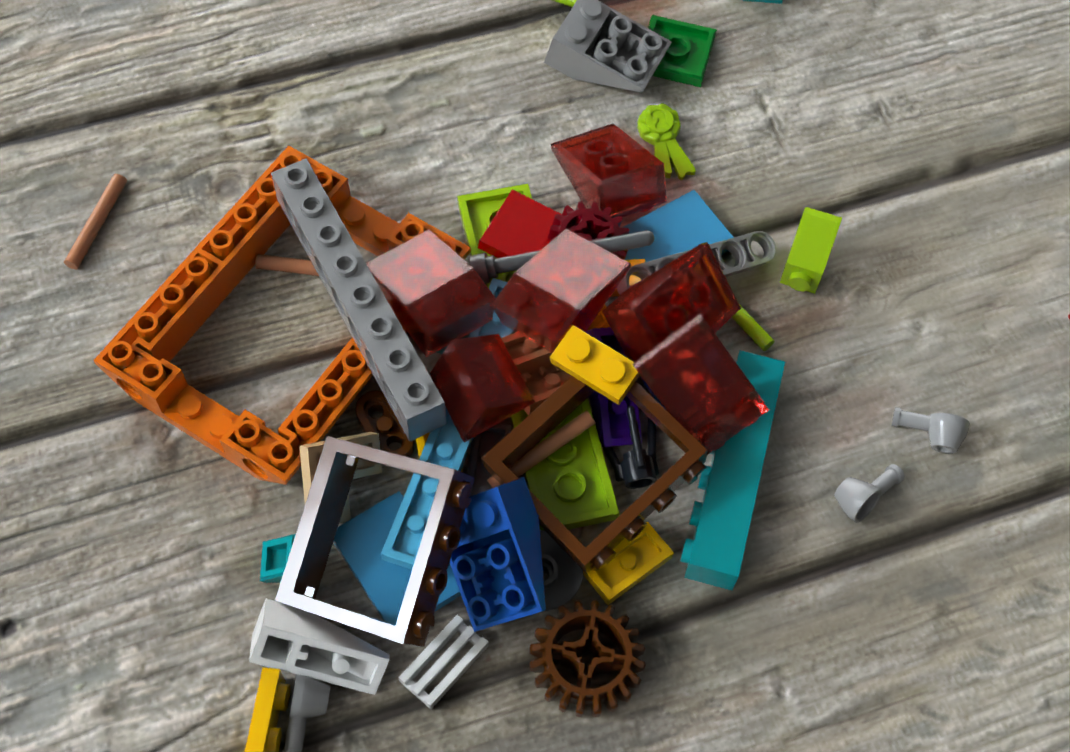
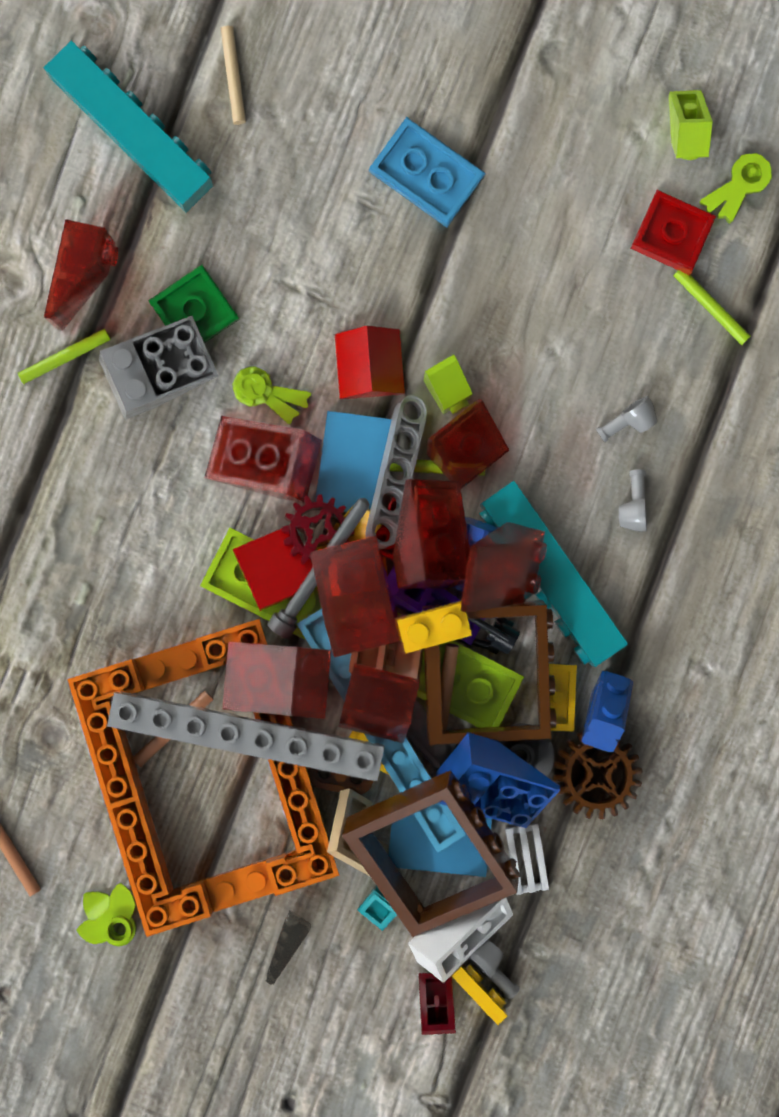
camera: 50 degrees left, 25 degrees up
none -> lime plate [76,883,136,946]
none -> clear smoke slope [266,910,311,985]
none -> red slope [335,326,405,400]
none -> dark azure tile [369,117,486,228]
none -> dark red slope [419,973,456,1035]
none -> clear red slope [427,399,509,490]
none -> blue brick [581,671,633,752]

